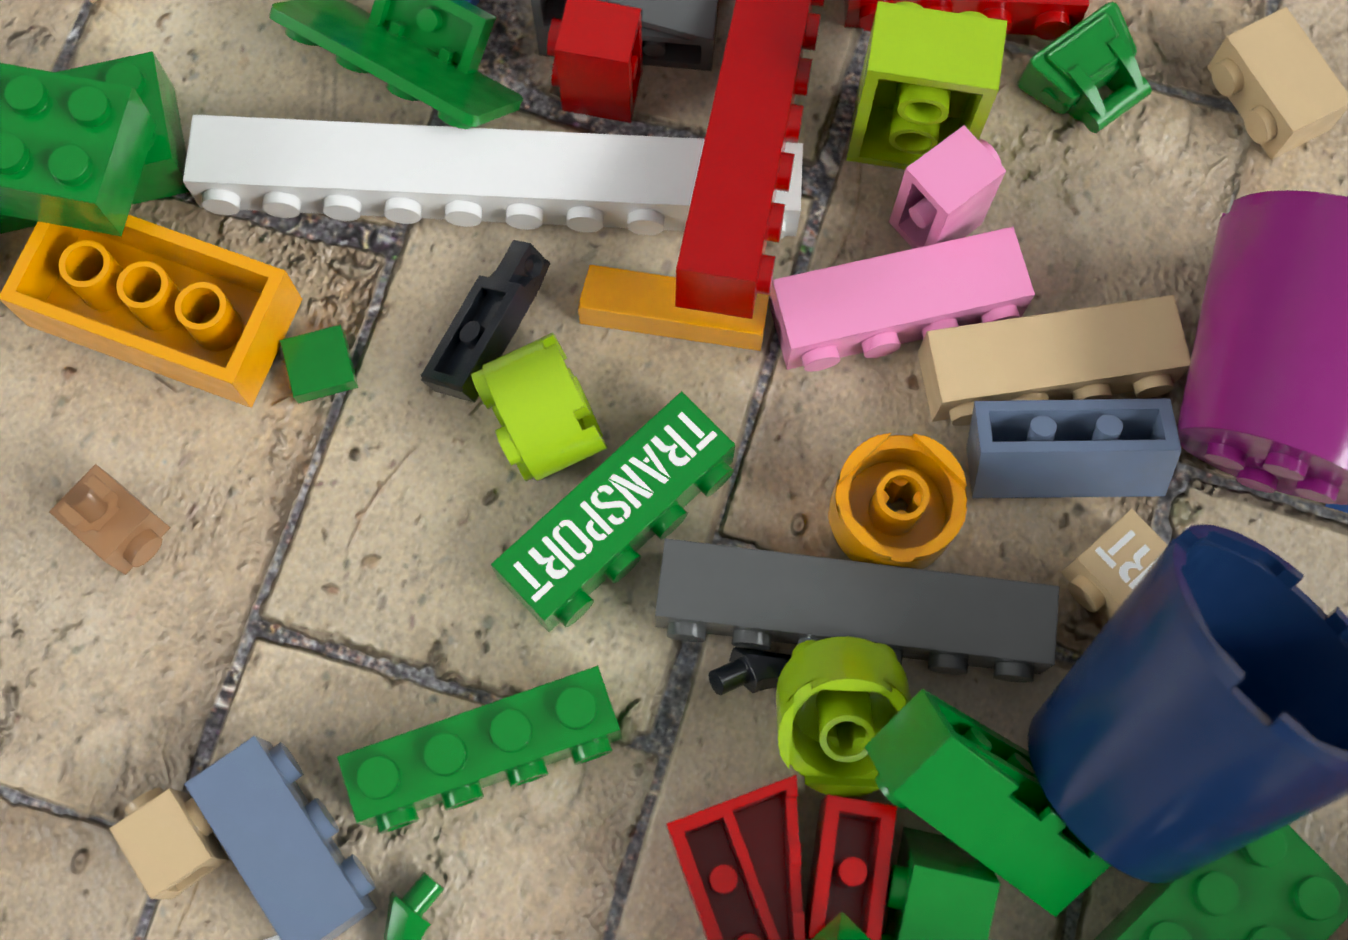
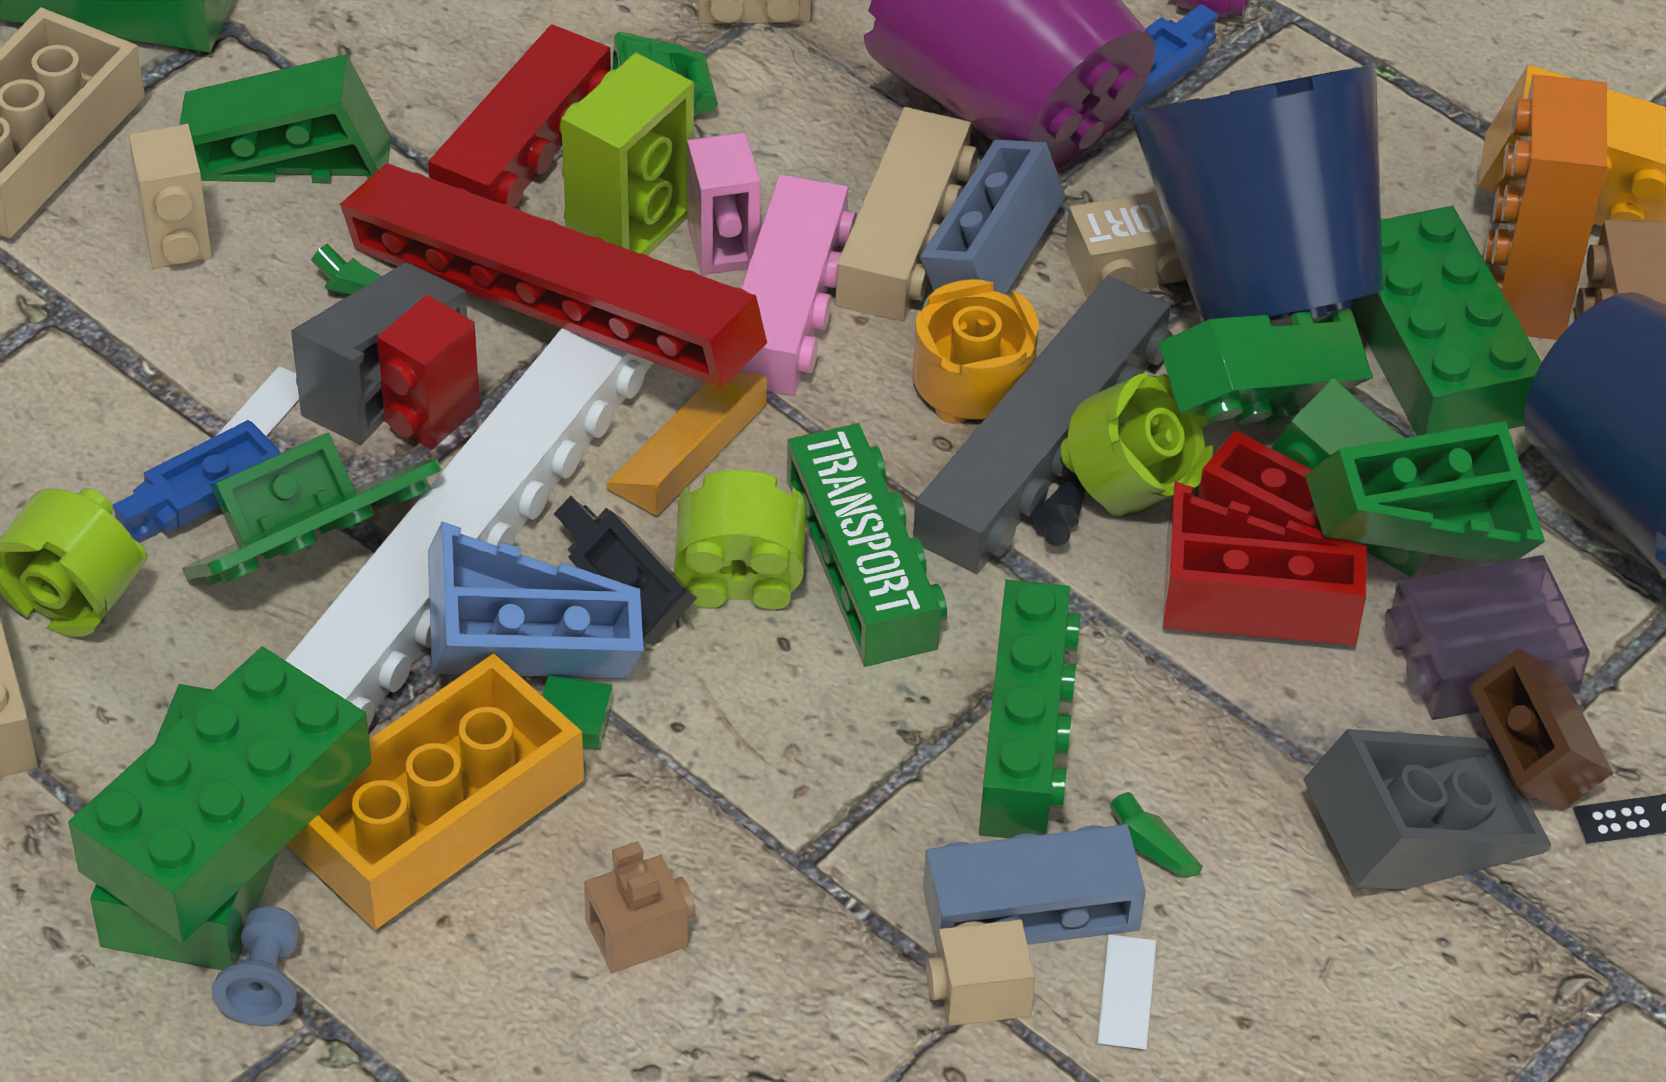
camera: 65 degrees left, 25 degrees down
none -> medium blue wedge [428,521,644,679]

